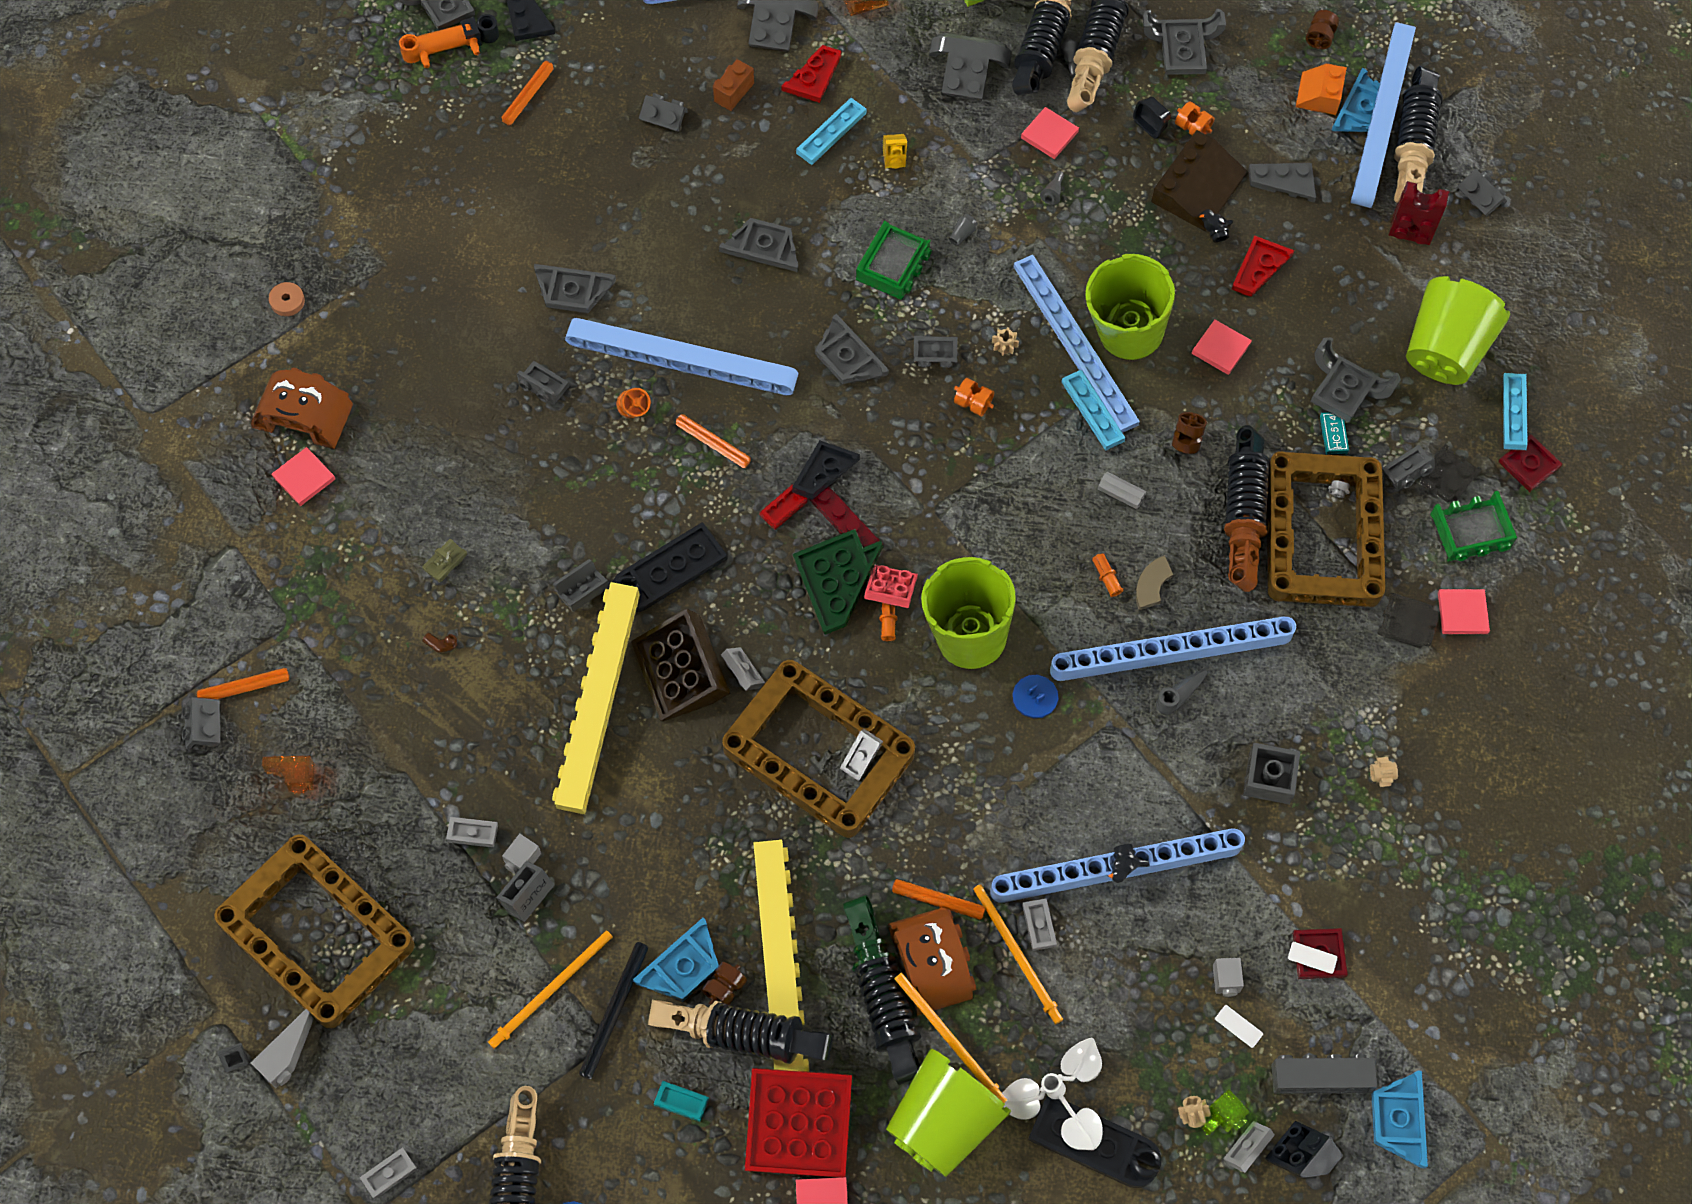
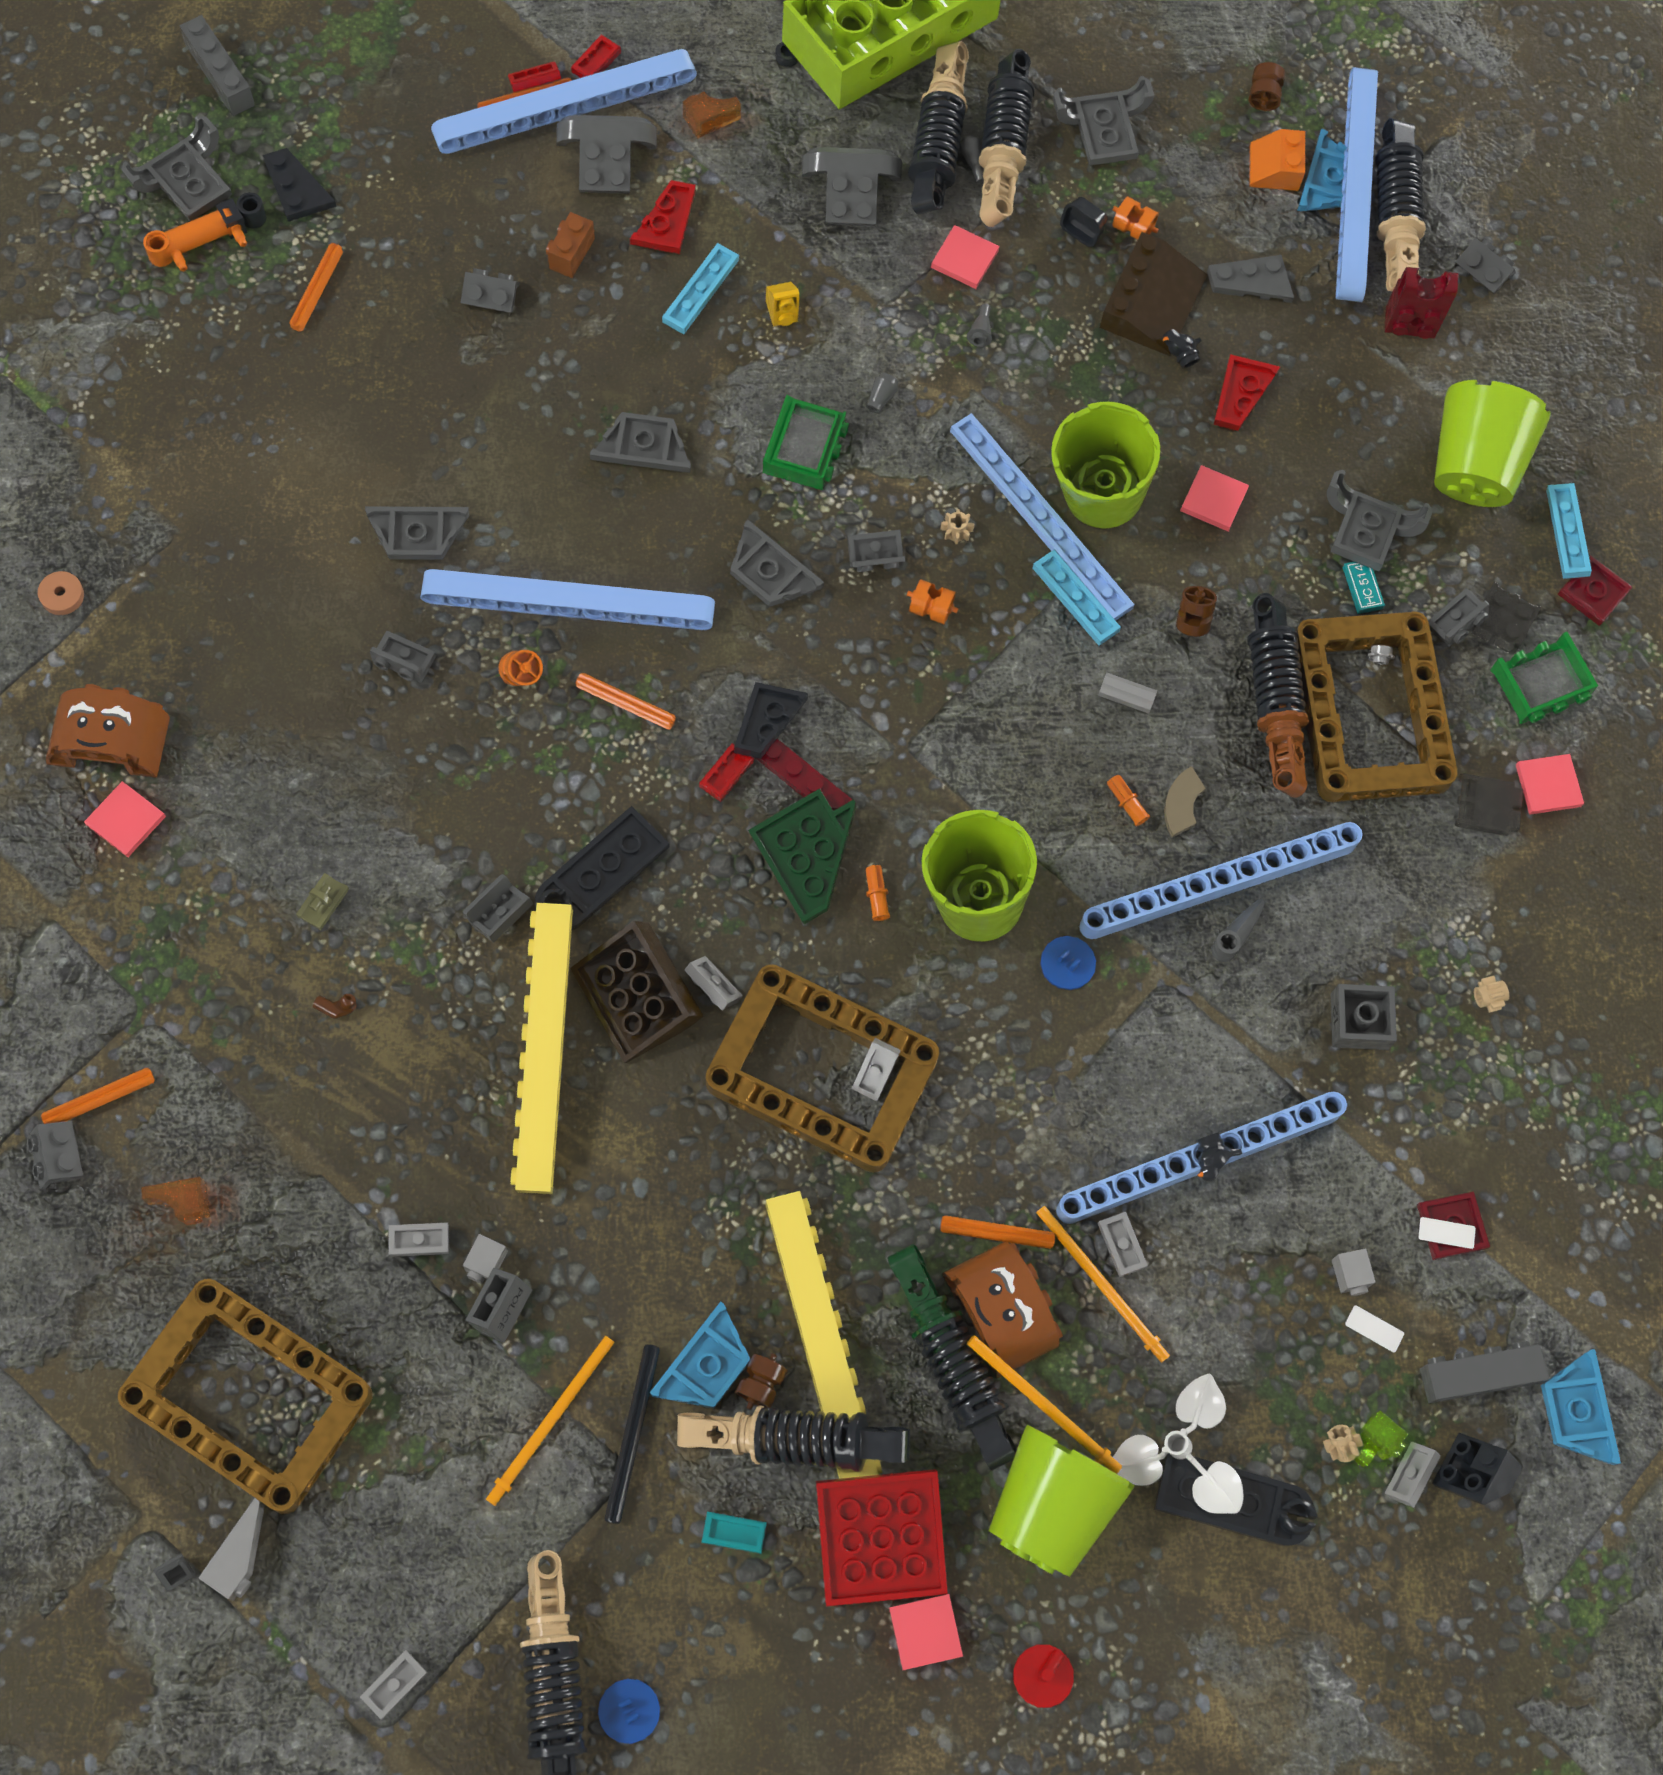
camera: 15 degrees left, 5 degrees up
coral tile [864,565,918,608] -> none

